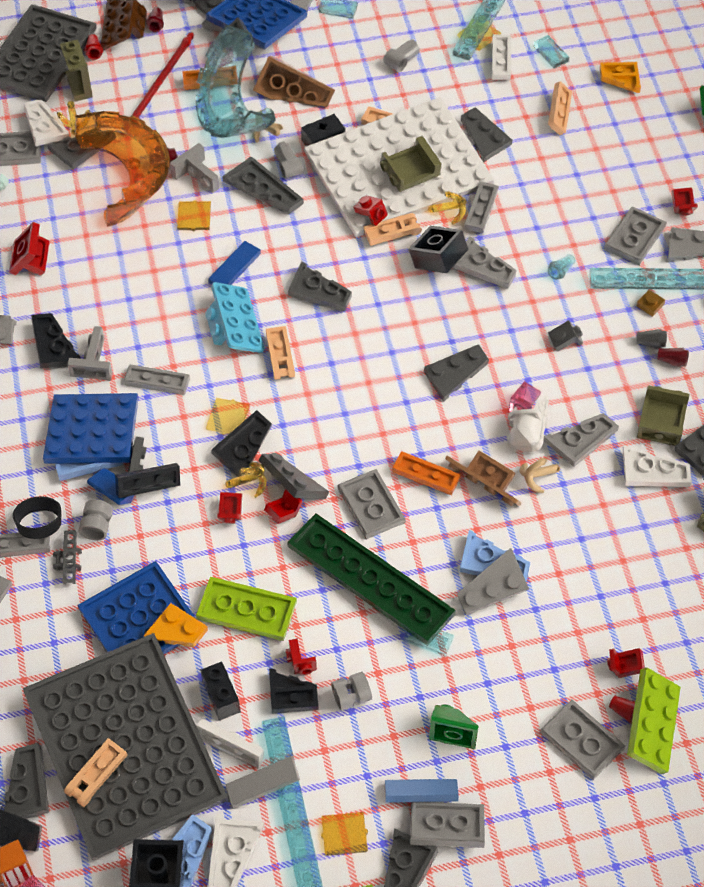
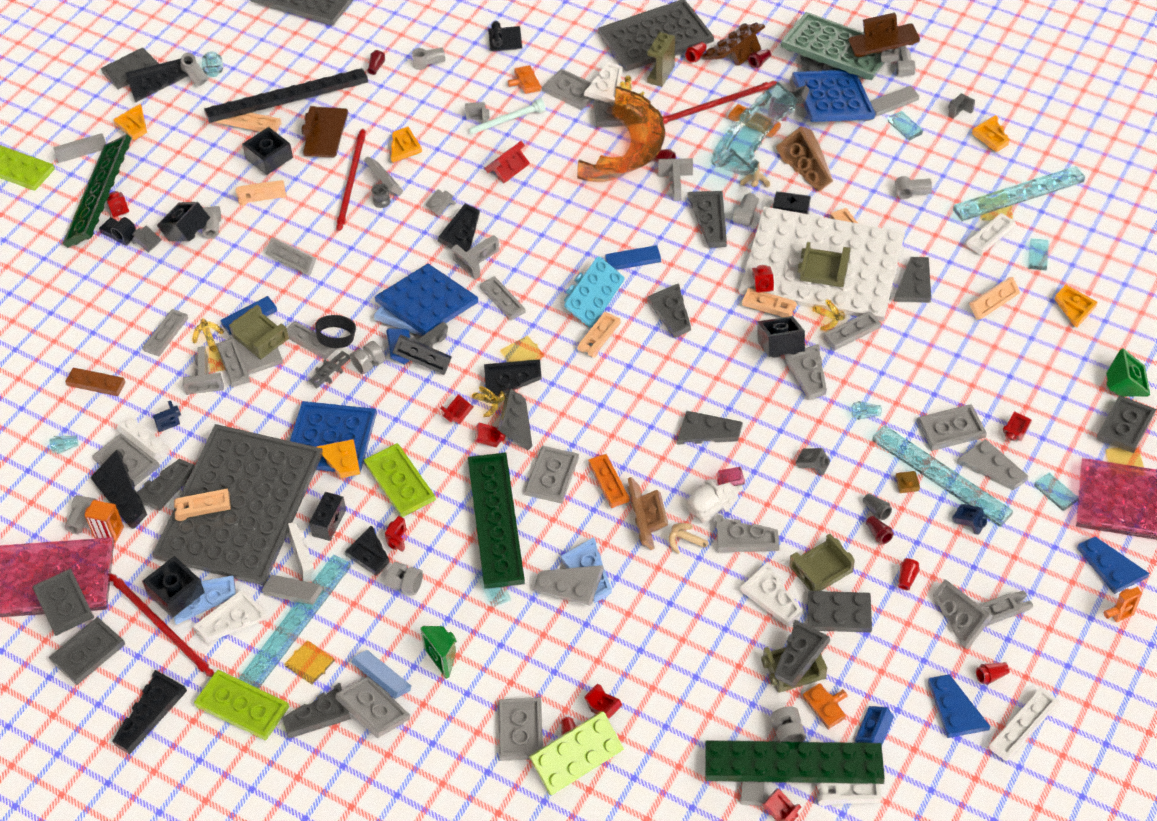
camera: 45 degrees right, 5 degrees down
clear yellow piece [177,200,211,232] -> none

